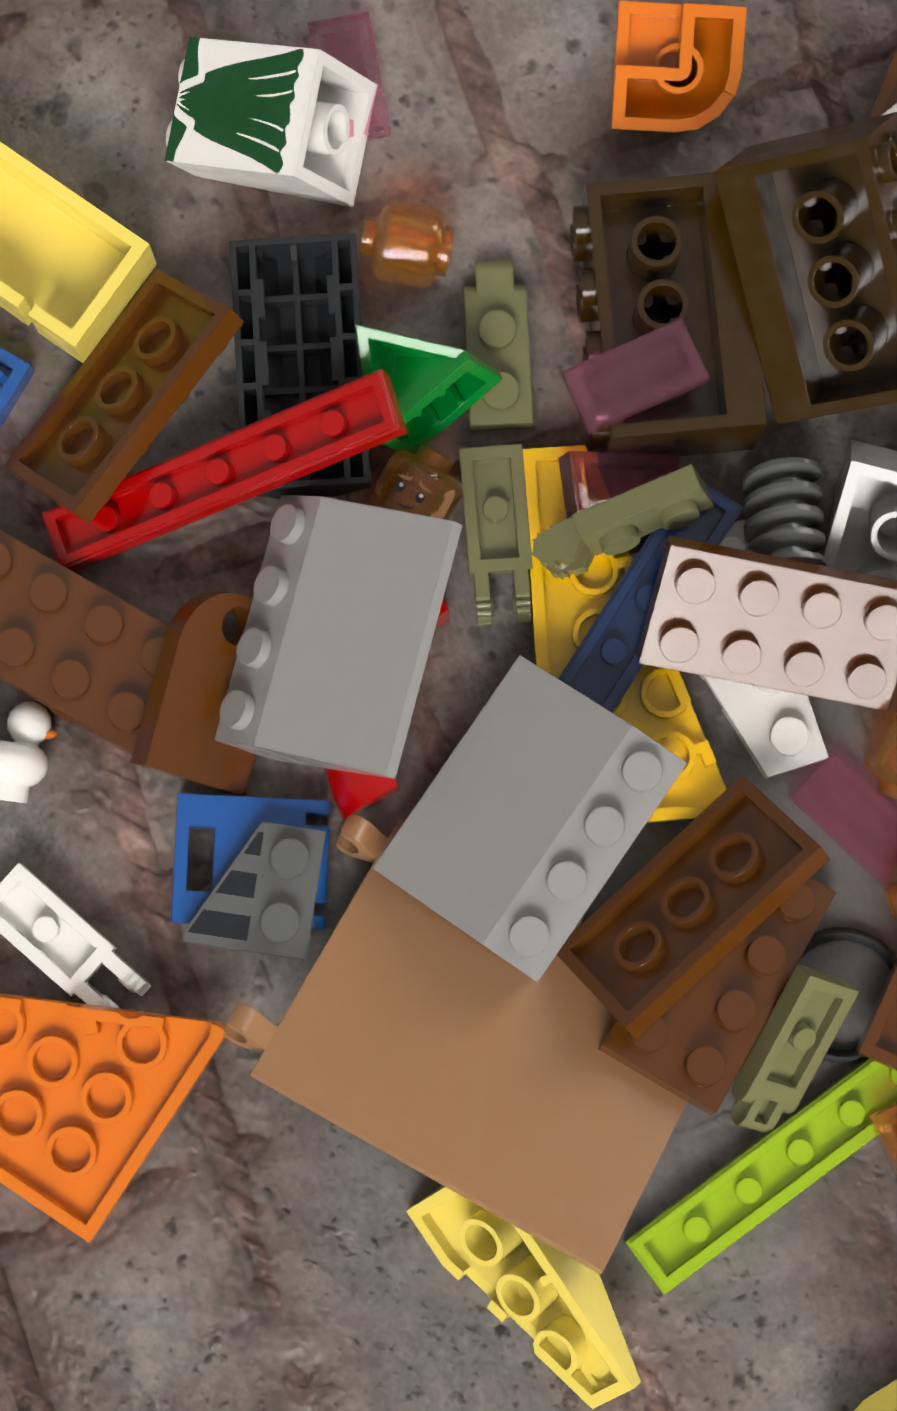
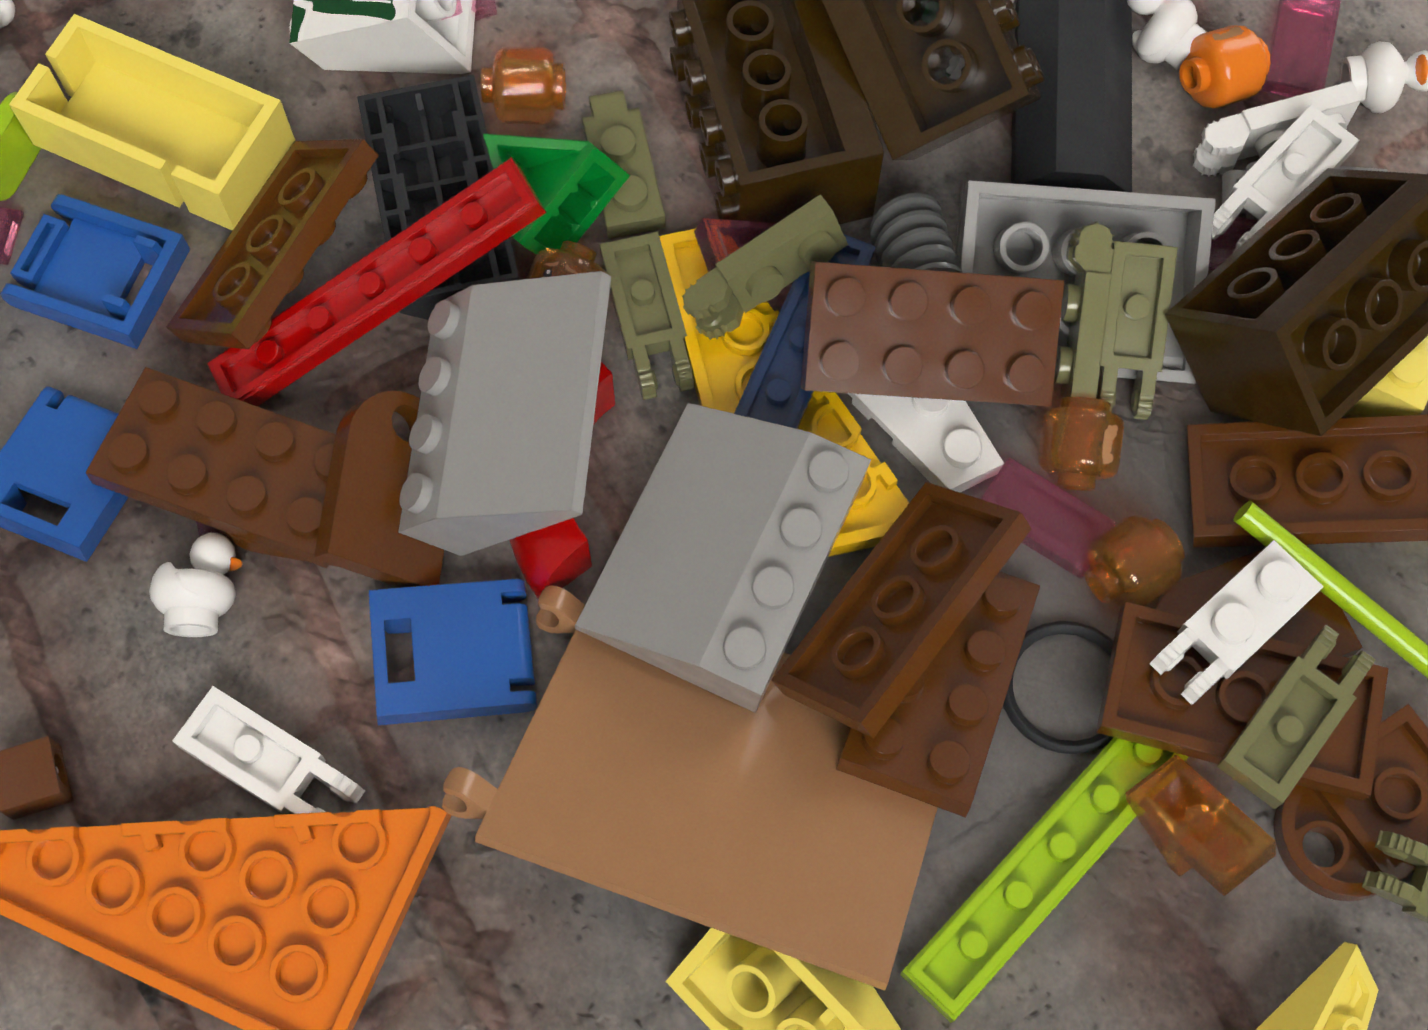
camera: 10 degrees left, 15 degrees down
dark grey wing [181,821,326,960] -> none
clear pink tile [561,319,709,435] -> none
olive hinge [731,964,859,1133] -> none

